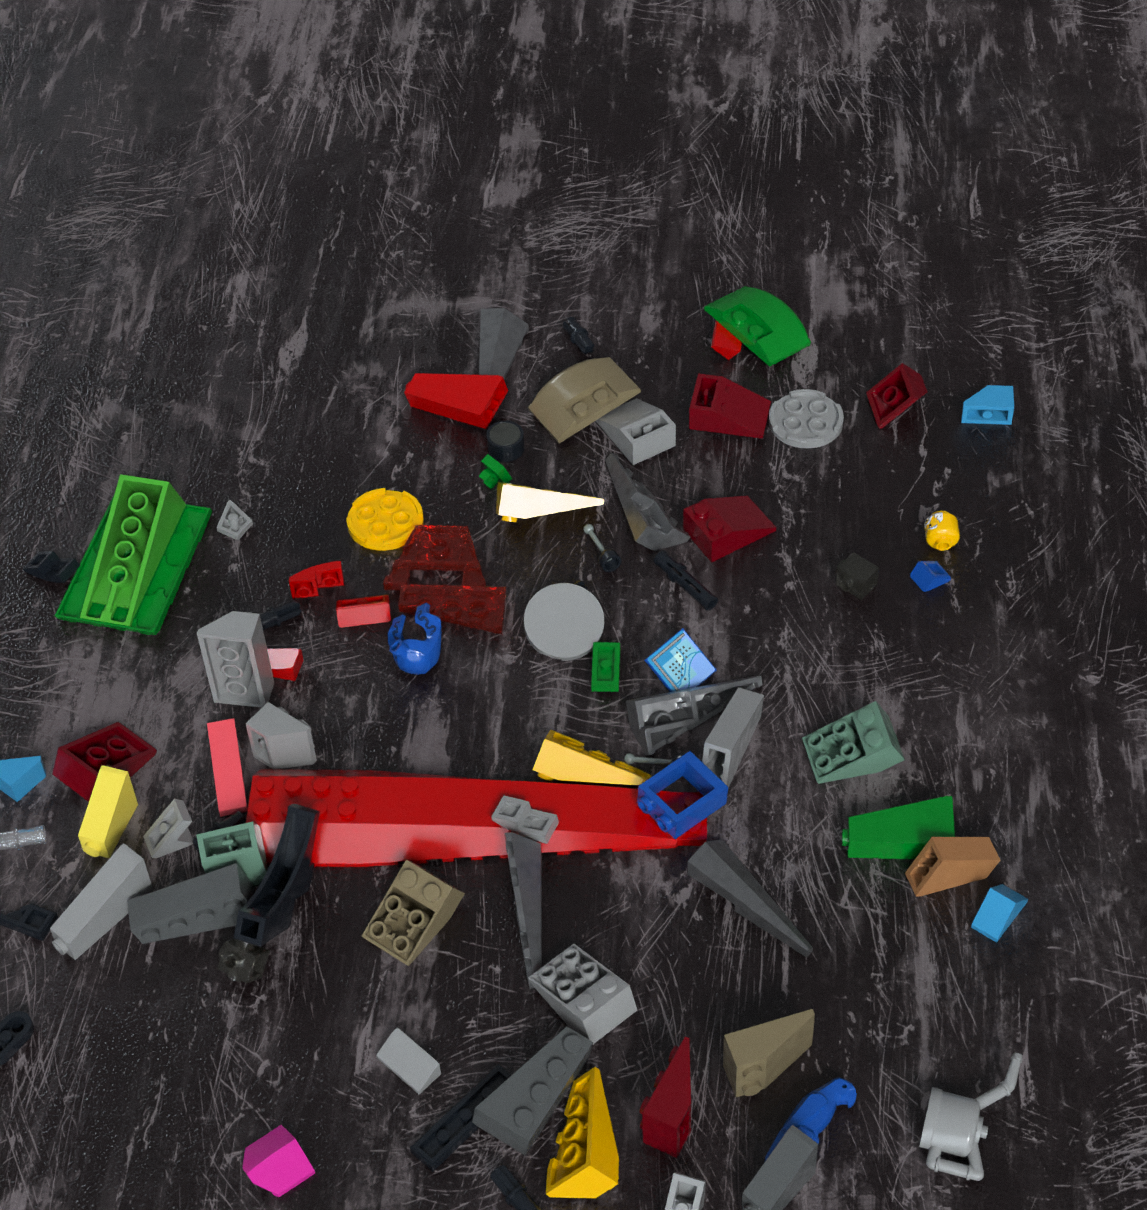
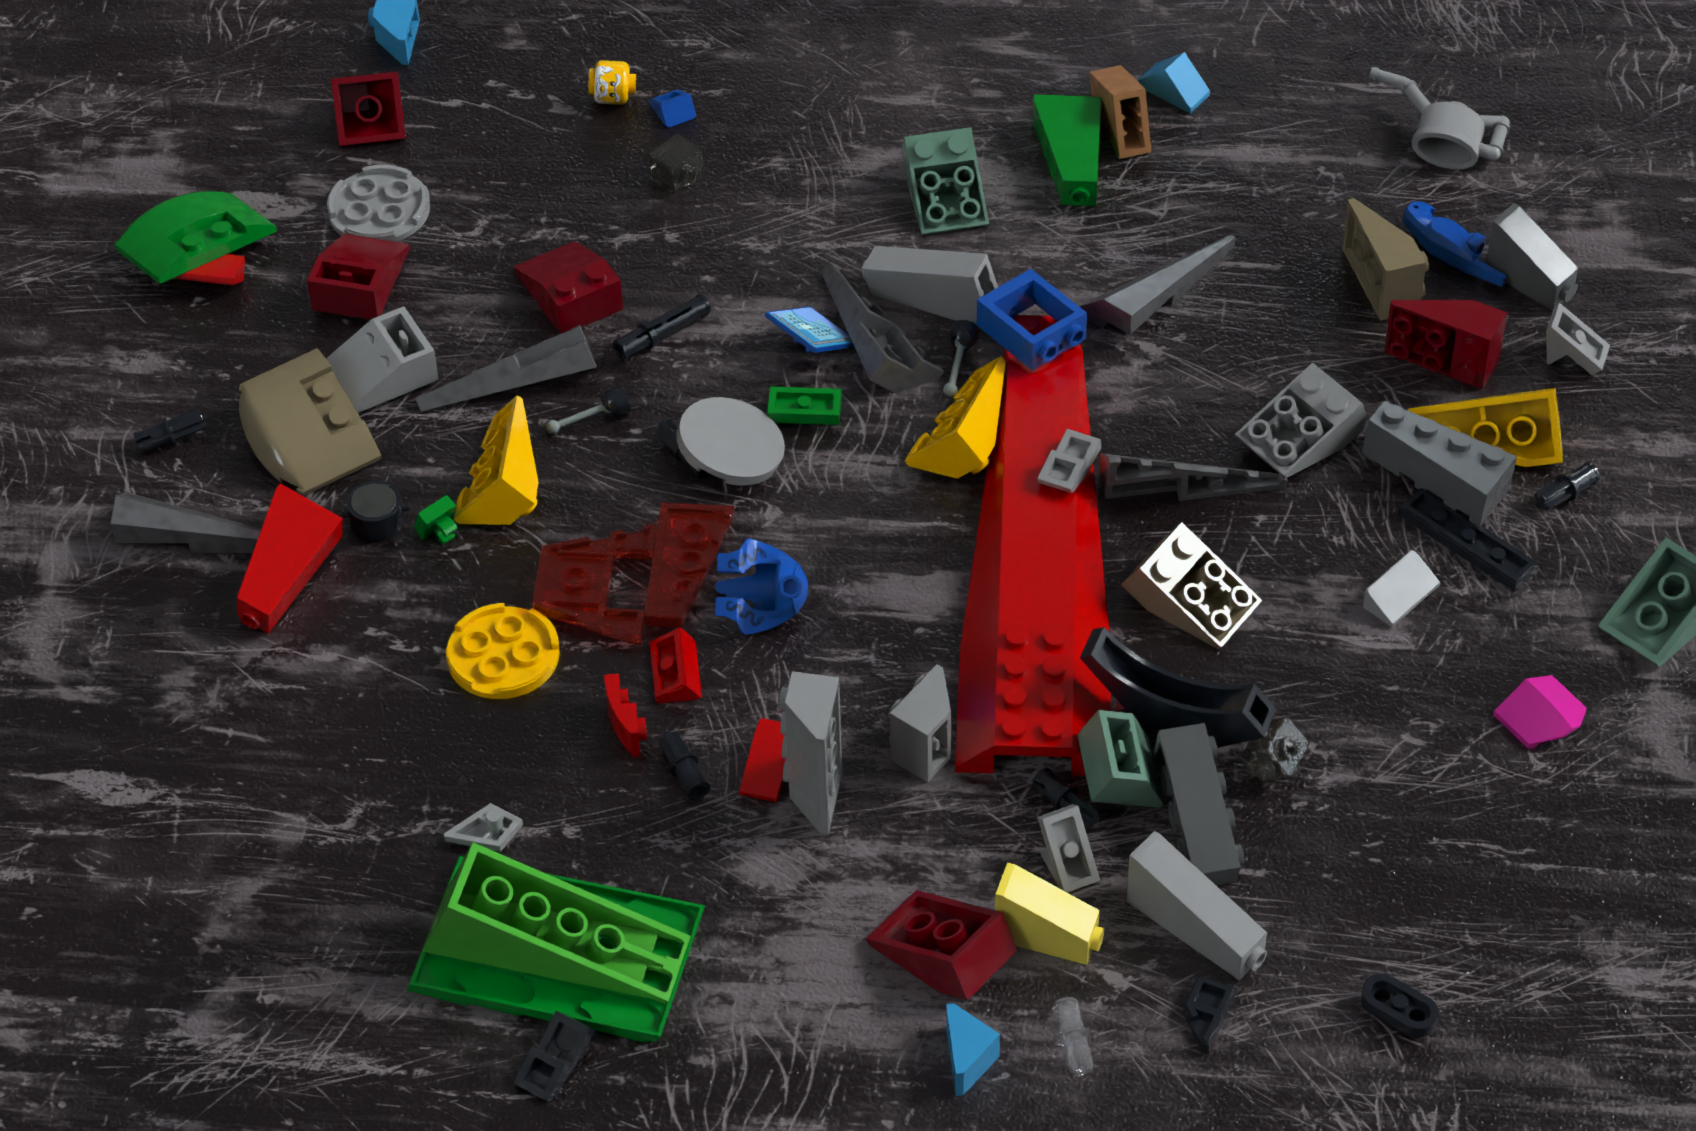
camera: 90 degrees left, 0 degrees up
coral tile [207,718,248,817] -> none

